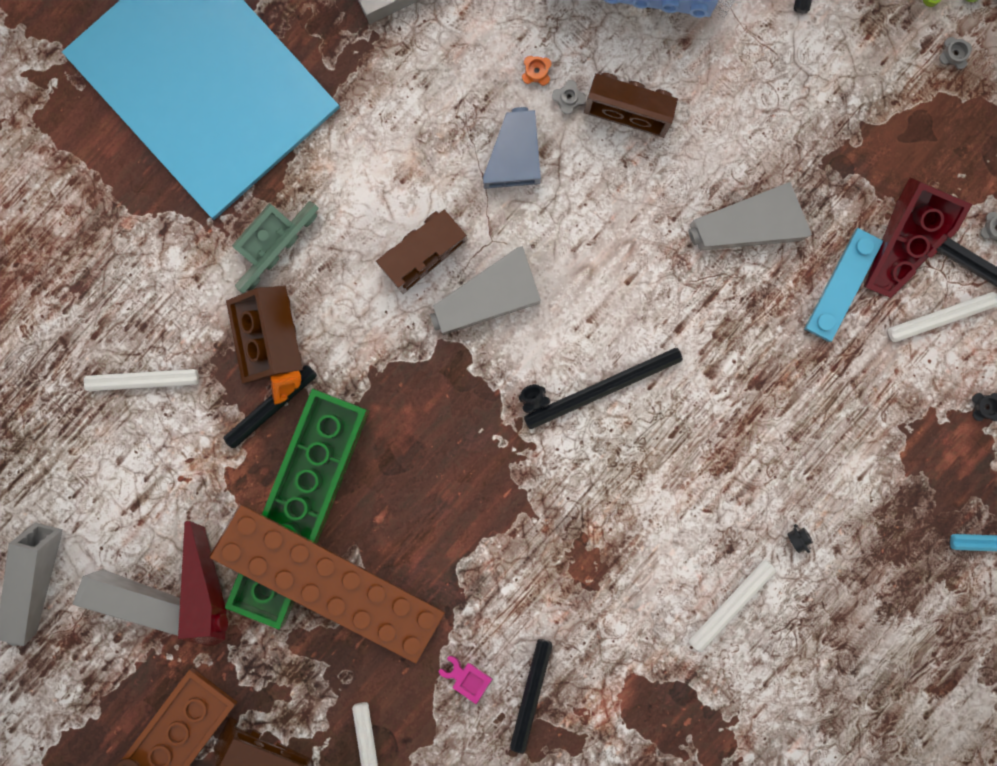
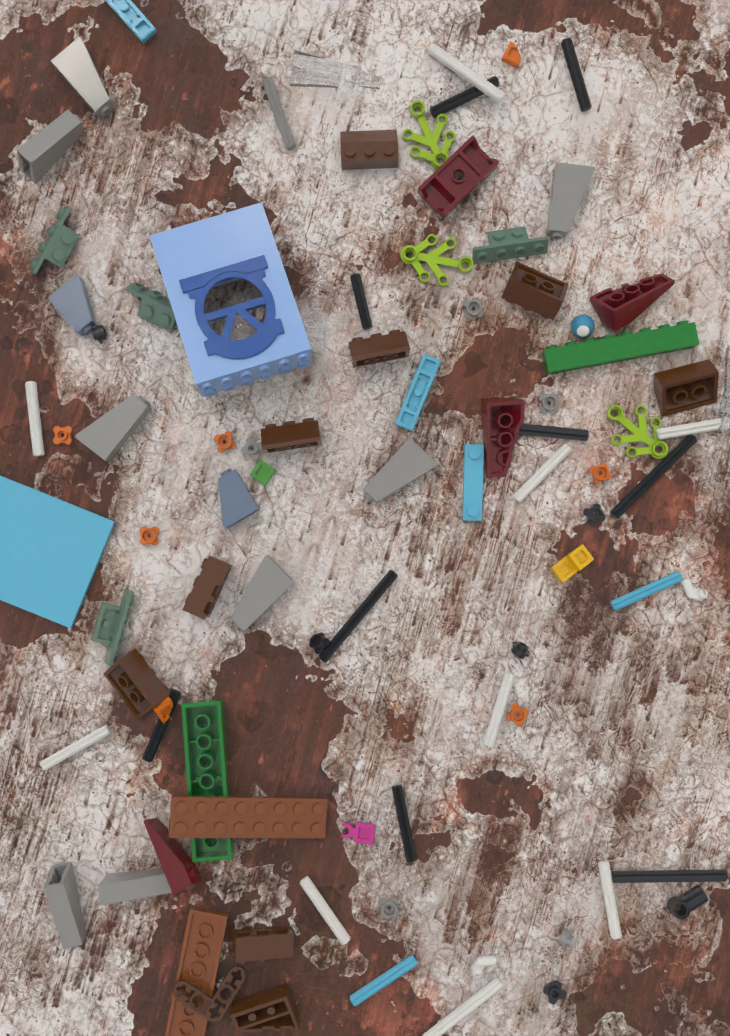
camera: 25 degrees left, 0 degrees up
none -> orange plate [140,526,159,546]
none -> bright green tile [250,459,276,486]
none -> reddish brown slope [348,329,410,368]
none -> medium azure plate [395,354,441,432]
none -> orange plate [506,703,529,726]
none -> yellow slope [549,544,594,583]

